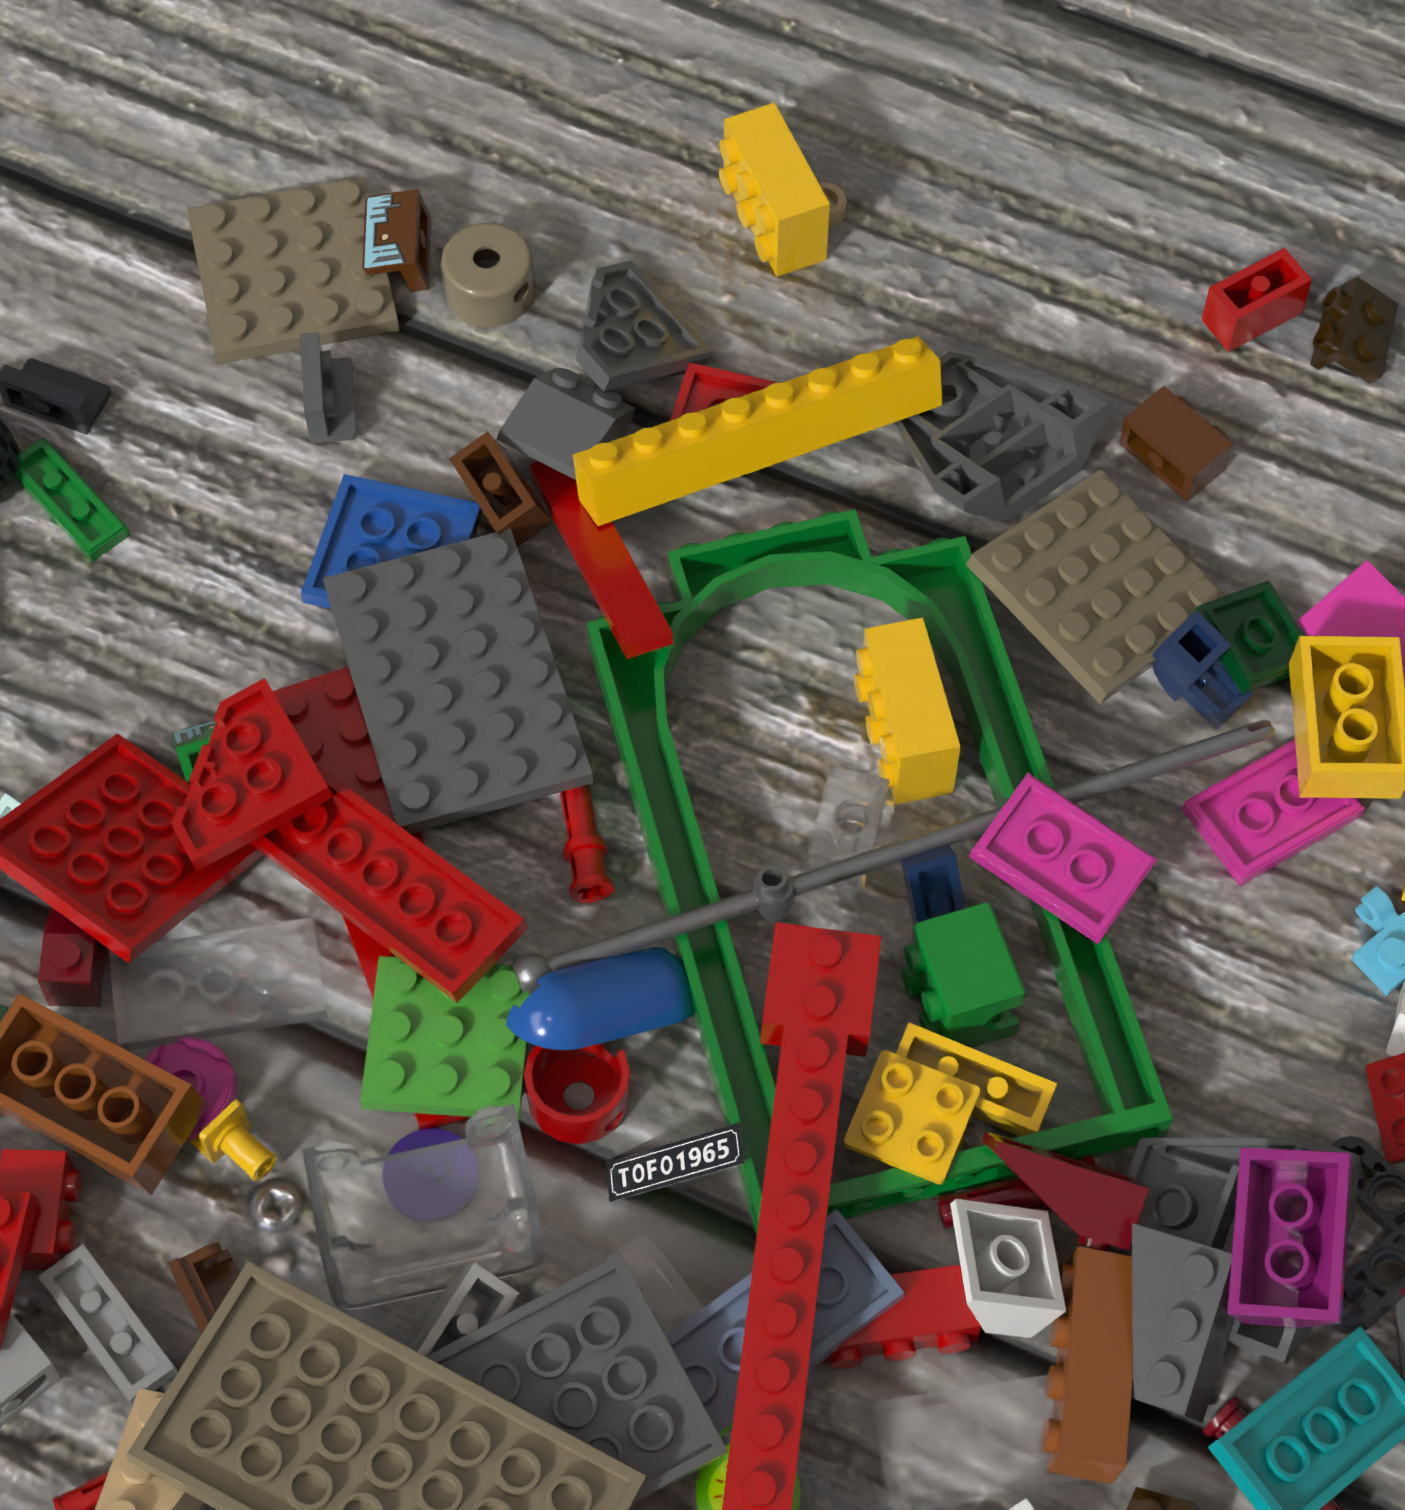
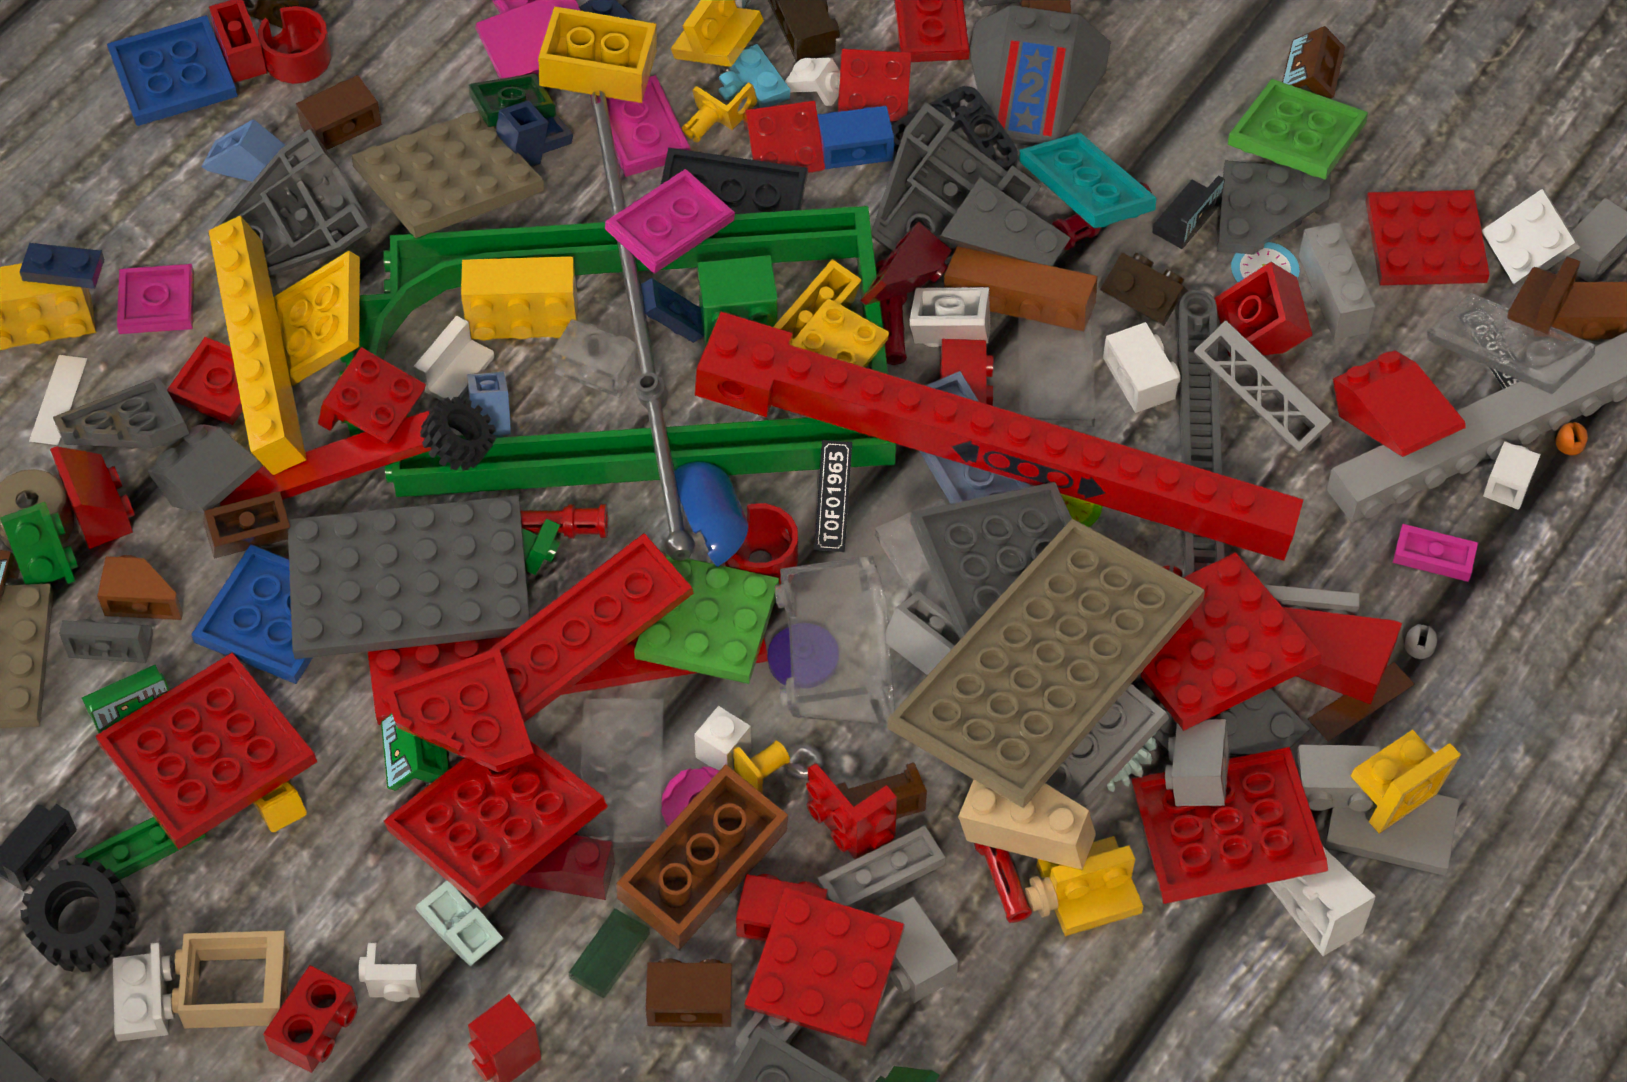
camera: 80 degrees left, 5 degrees down
magenta slope [1227,1147,1353,1328] -> none
none -> green bracket [0,502,78,585]
none -> dark blue plate [19,243,105,289]
none -> white sticker [29,355,87,445]
none -> red slope [50,446,135,549]
none -> green panel [82,665,169,733]
none -> red plate [95,653,317,850]
none -> dark orange slope [97,555,183,620]
none -> blue plate [107,15,238,126]
none -> dark pink tile [117,264,194,334]
none -> medium blue slope [201,119,285,182]
none -> yellow slope [253,781,307,832]
none -> red piece [258,6,332,84]
none -> yellow plate [274,251,360,386]
none -> red bracket [318,347,426,443]
none -> white panel [413,316,494,401]
none -> black tyre [420,397,496,471]
none -> medium blue slope [467,372,511,438]
none -> green bracket [522,519,561,575]
none -> black tile [661,147,808,214]
none -> yellow bracket [682,83,757,143]
none -> white brick [694,706,751,771]
none -> red bracket [743,101,825,173]
none -> red bracket [806,763,897,859]
none -> blue brick [817,106,894,169]

